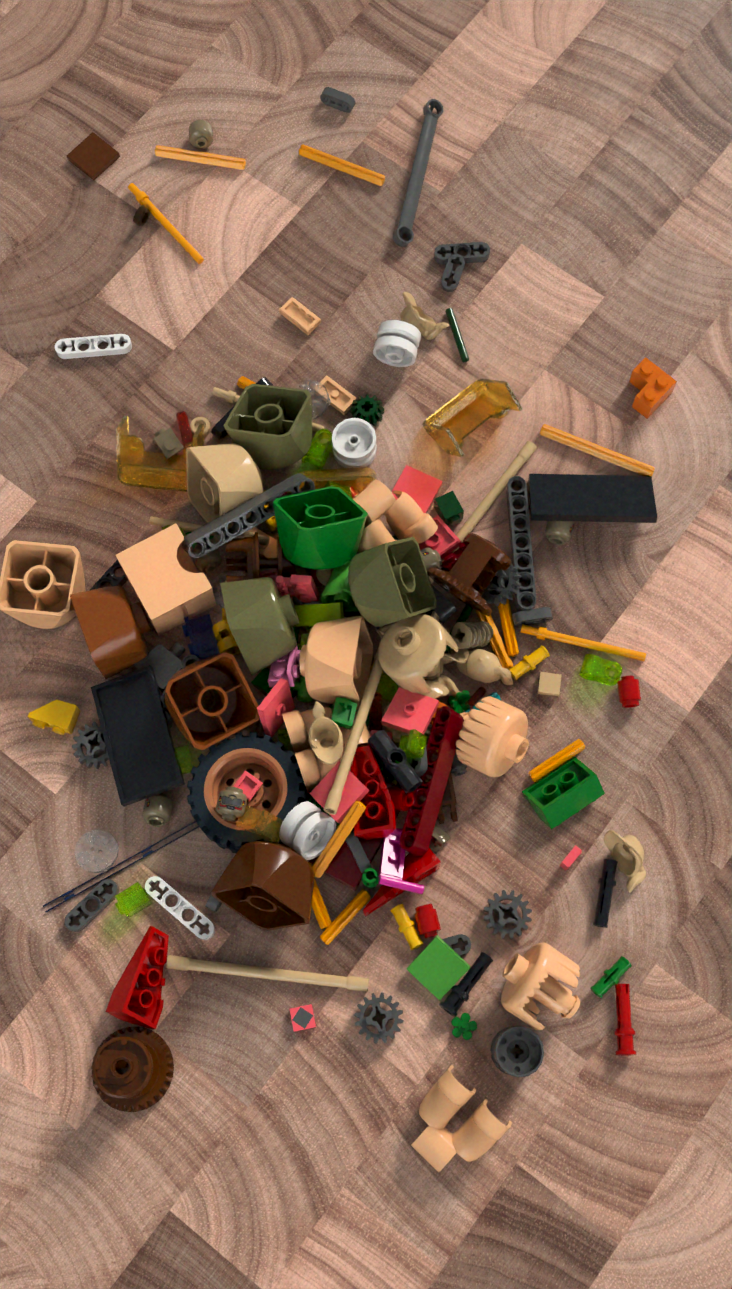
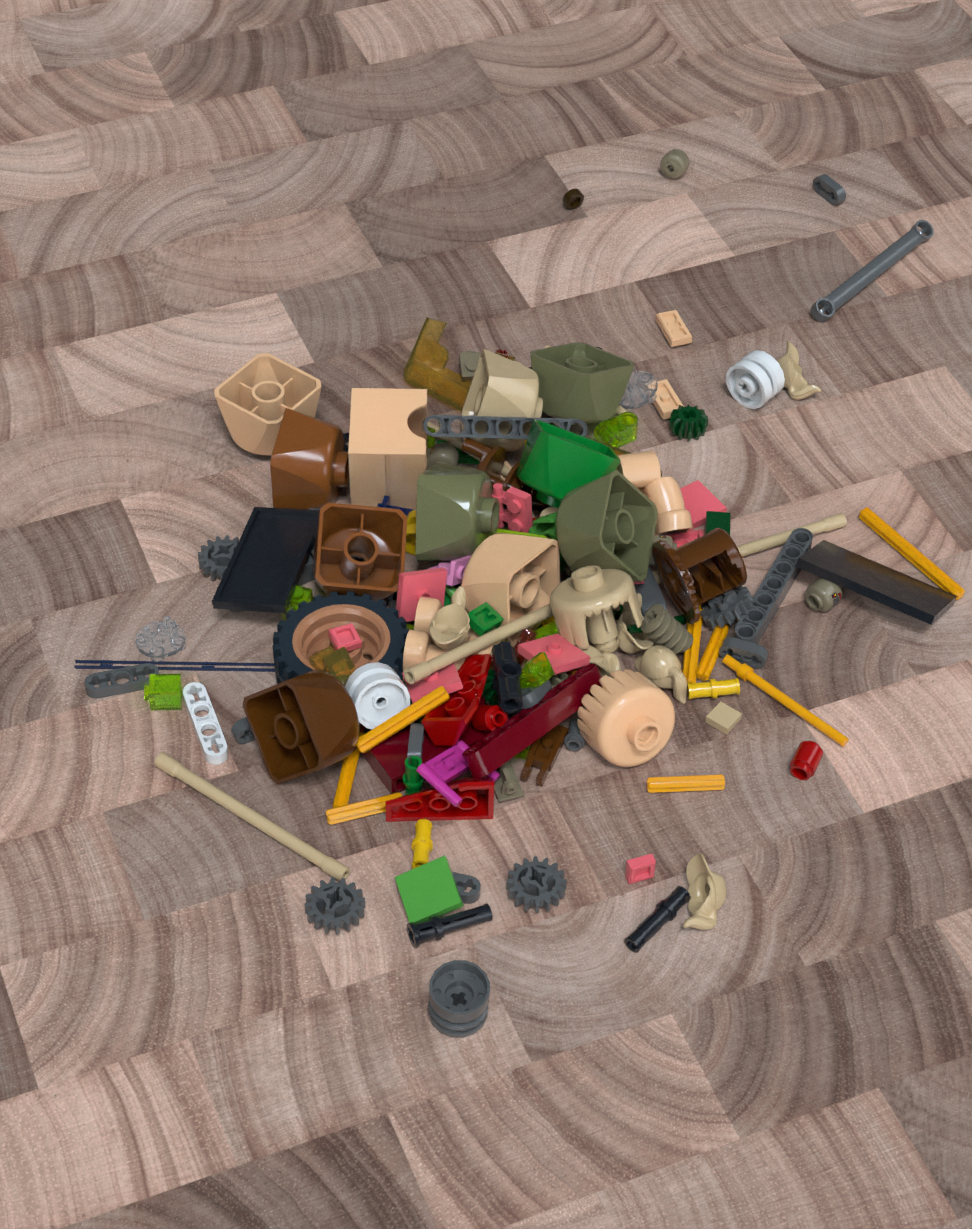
camera: 25 degrees right, 25 degrees down
yellow slope [27,699,81,735] -> none
white beam [55,334,132,359] -> none
reddish brown tile [67,132,120,180] -> none
reddish brown piece [91,1026,174,1112] -> none
red wedge [106,926,169,1029] -> none
light orange bar [128,183,204,264] -> none
dark tan head [142,793,173,827] -> none
light orange axle [155,145,246,170] -> none
dark tan head [216,787,247,821] -> none
tile [289,1004,316,1032] -> none
light orange axle [299,144,385,186] -> none
white wheel [332,418,377,470] -> none
light nougat piece [411,1064,512,1172] -> none
red brick [414,904,441,939] -> none
clear yellow windscreen [422,379,523,457] -> none
dark grey beam [434,242,490,265] -> none
dark grey beam [441,254,465,292] -> none
dark green piece [445,308,469,362] -> none
green plant [451,1013,477,1040] -> none
light nougat piece [501,942,580,1030] -> none
green slope [522,756,605,830] -> none
clear neon green piece [579,654,622,686] -> none
green pin [590,956,632,999] -> none
red pin [614,984,637,1056] -> none

